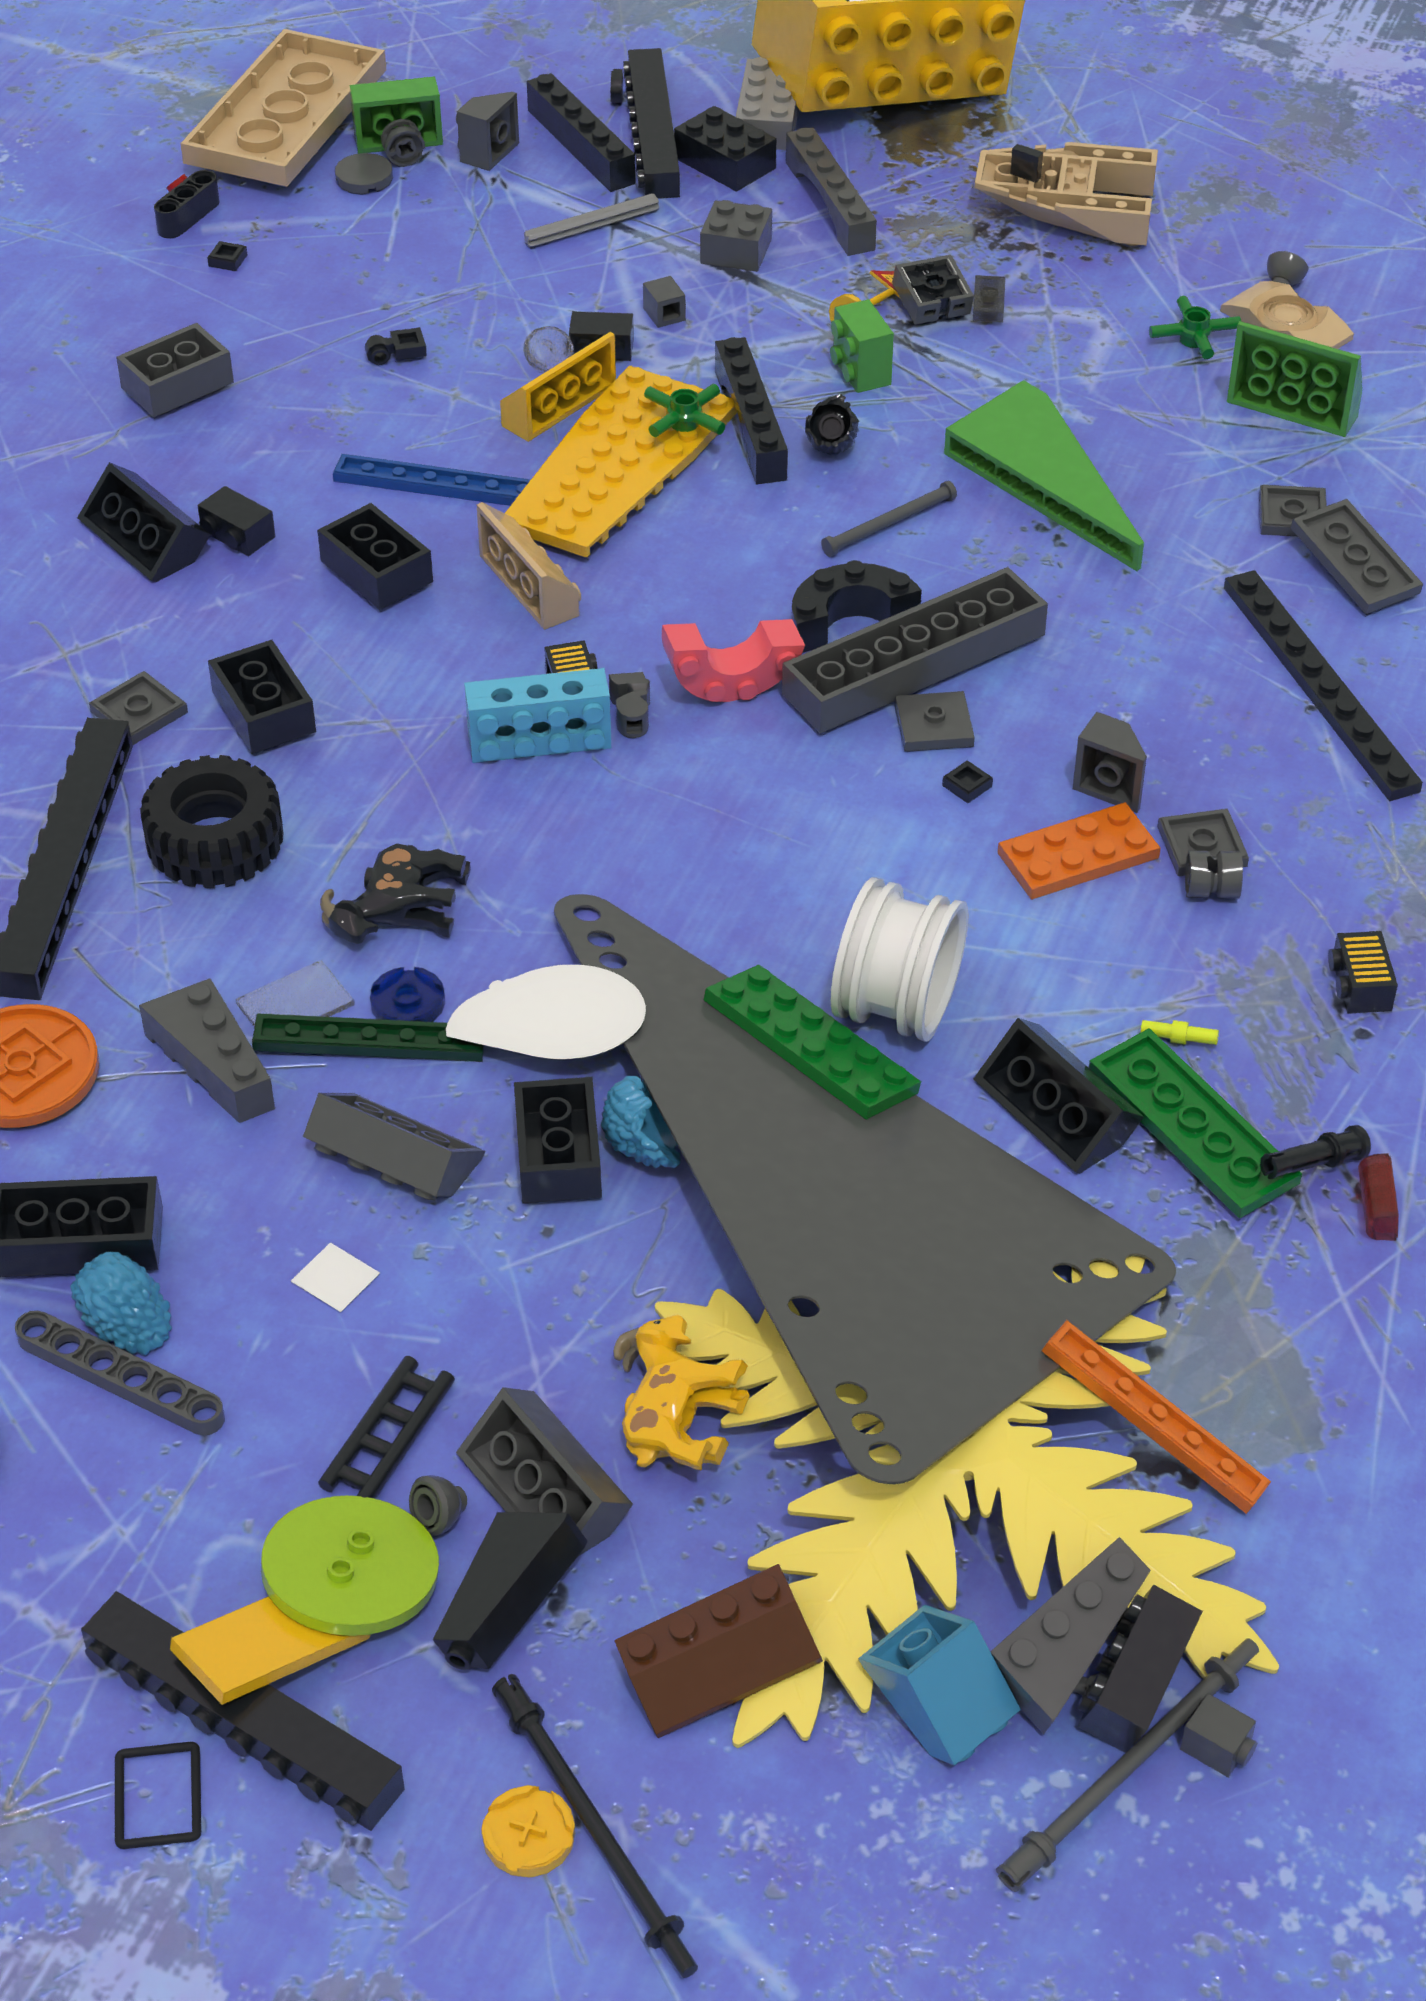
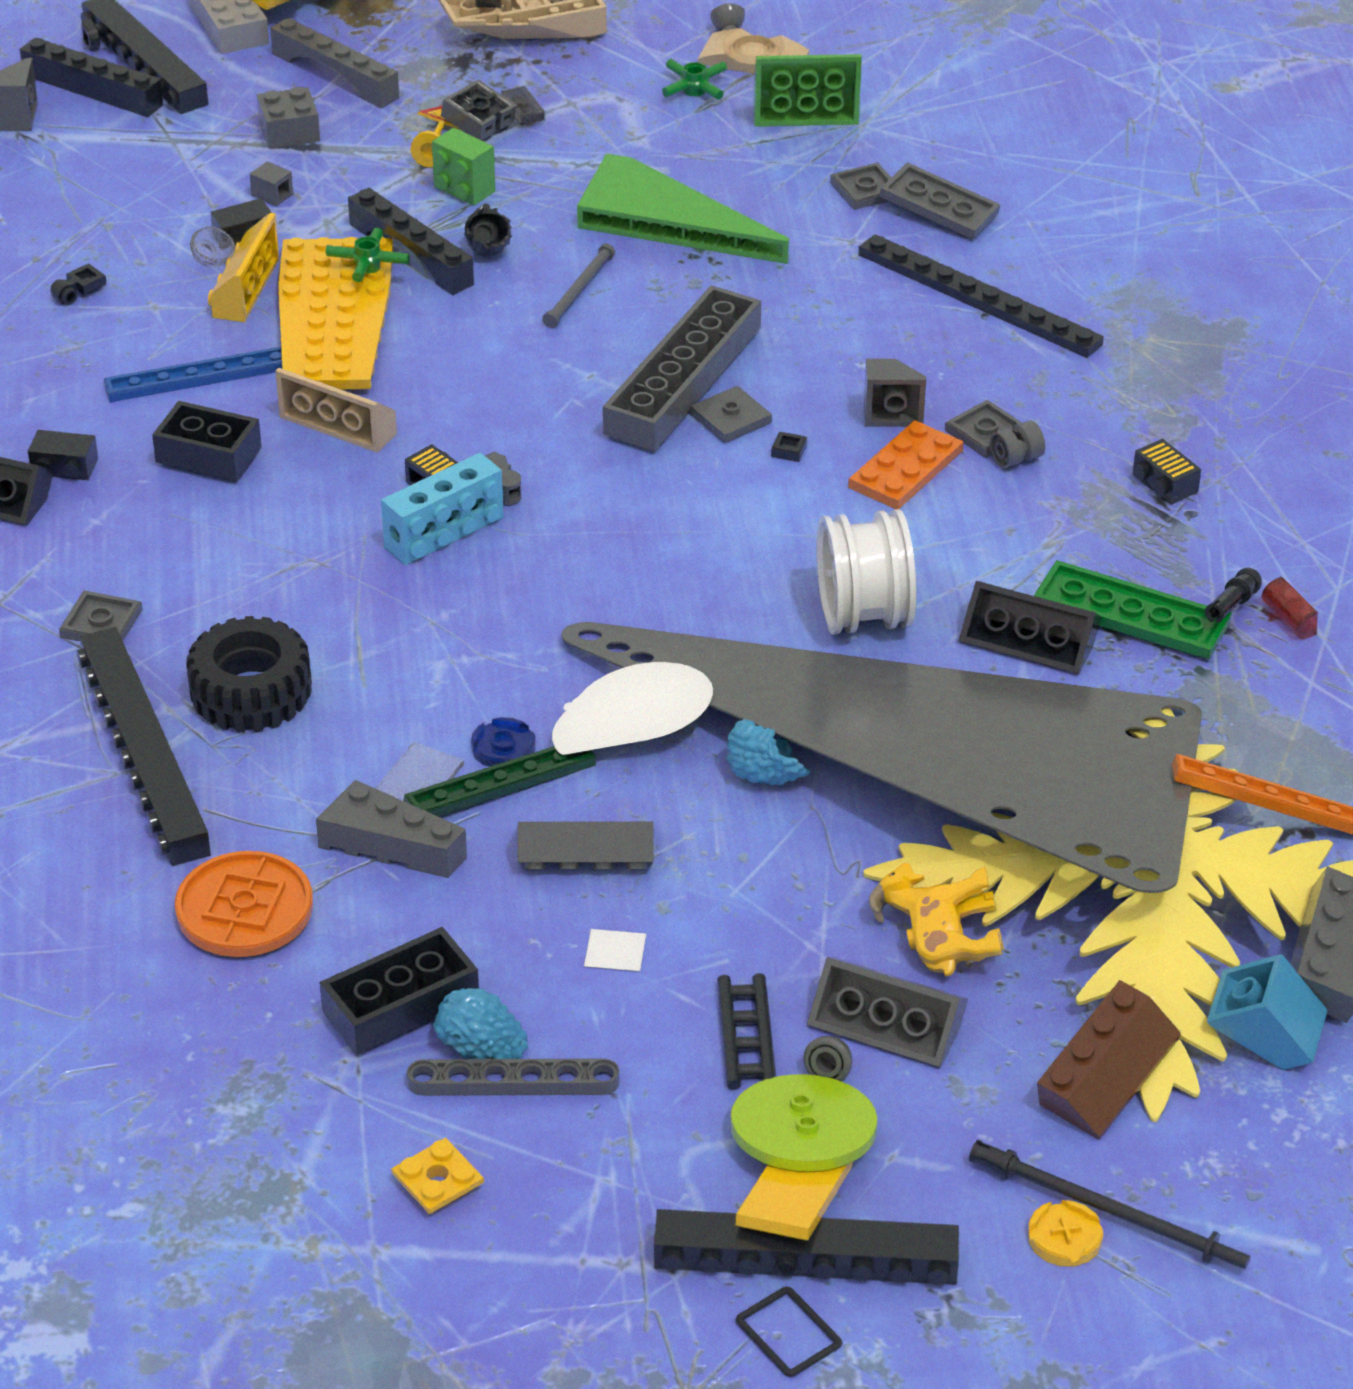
camera: 30 degrees left, 5 degrees down
black brick [208,640,316,754] -> none
black animal [320,844,471,944] -> none
black slope [433,1512,588,1670] -> none
black brick [514,1077,602,1203] -> none
light grey axle [524,194,659,248] -> none
coral brick [662,619,805,702] -> none
black brick [674,106,777,192] -> none
green plate [703,965,921,1120] -> none
black brick [791,560,922,653] -> none
neon yellow bar [1141,1020,1219,1045] -> none

